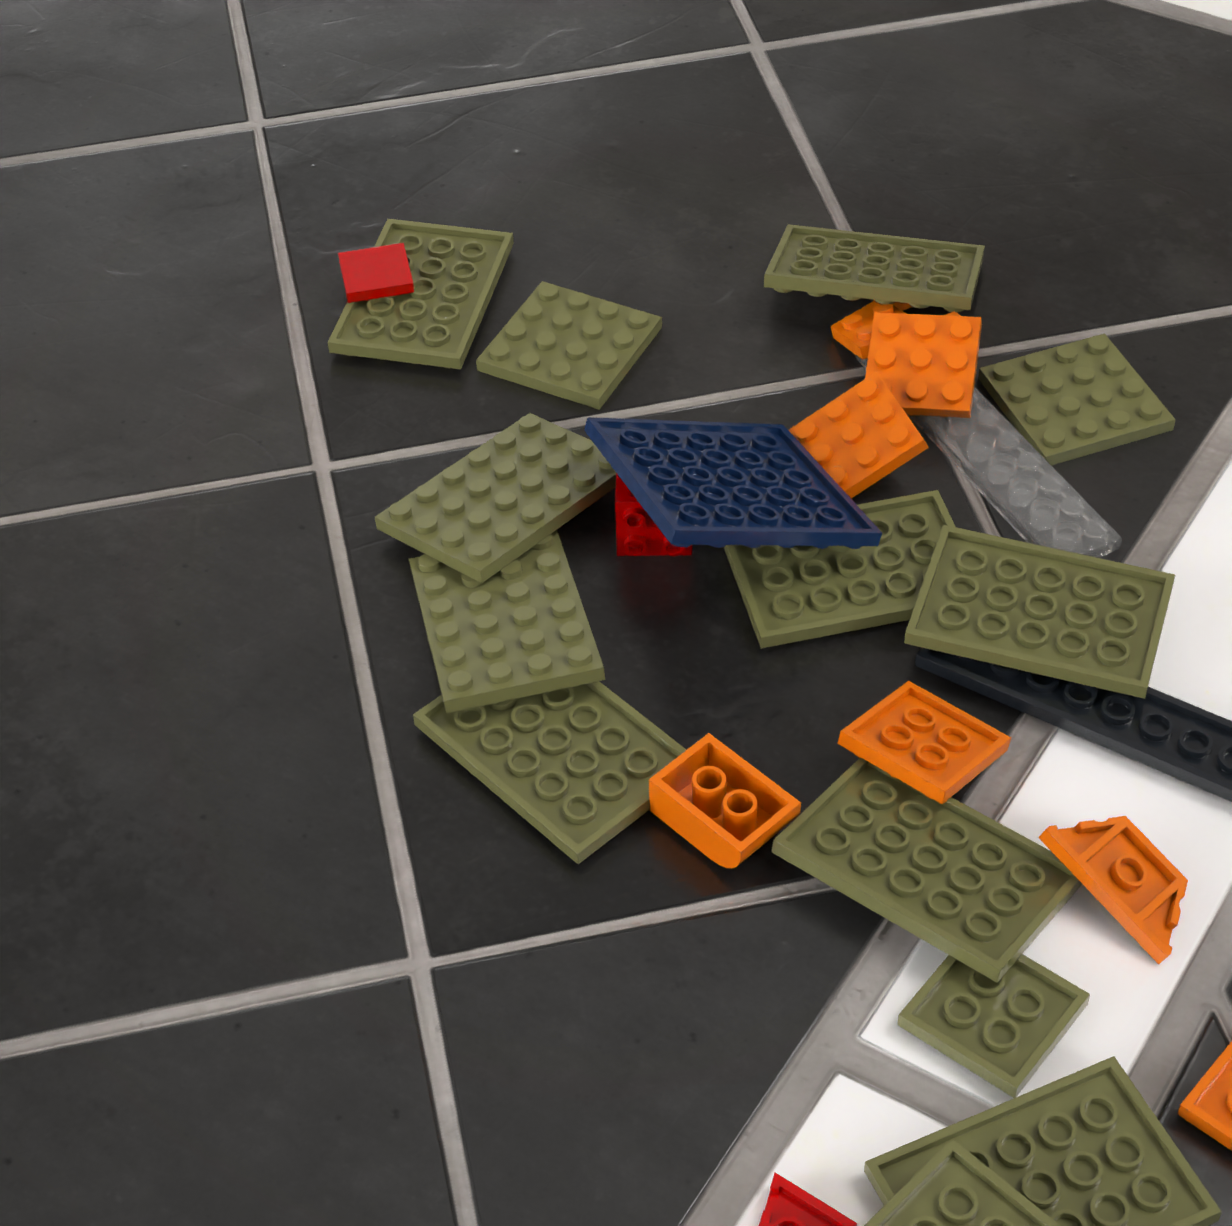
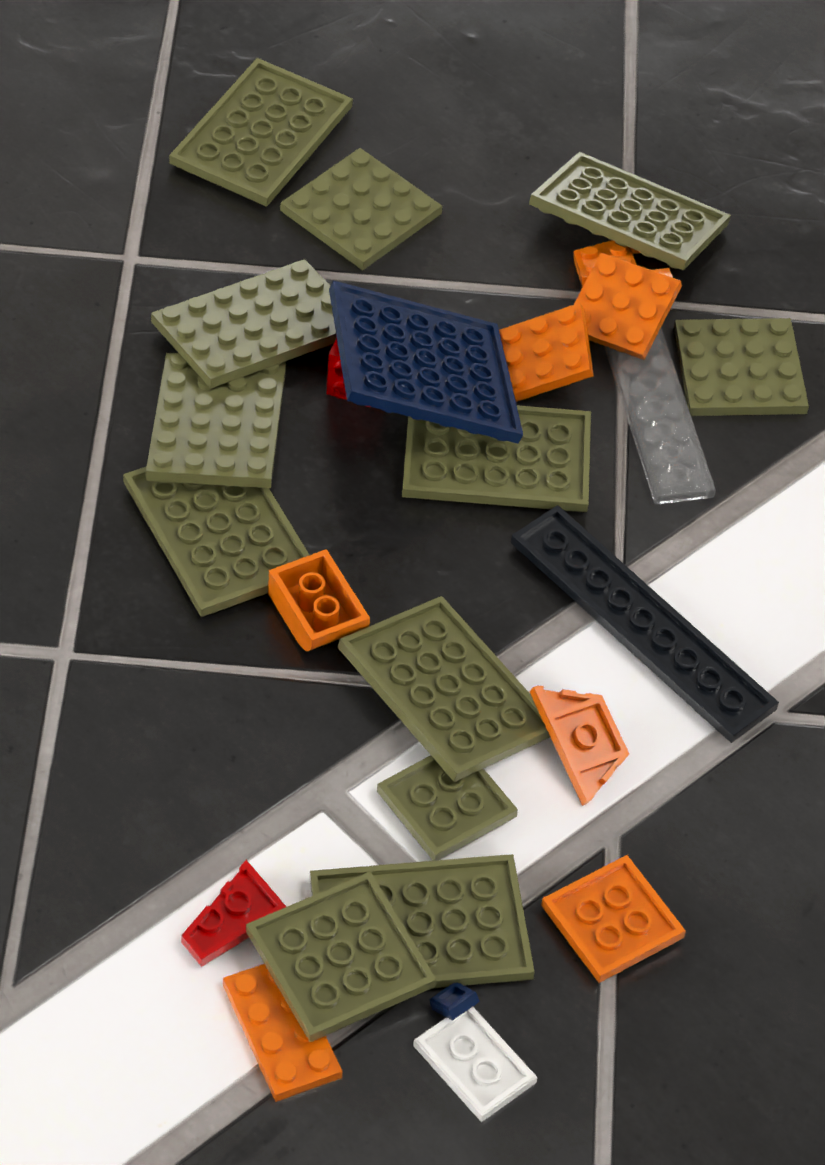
camera: 10 degrees right, 5 degrees up
red tile [338,243,414,303] -> none
orange plate [838,681,1011,804] -> none
olive plate [904,525,1175,699] -> none

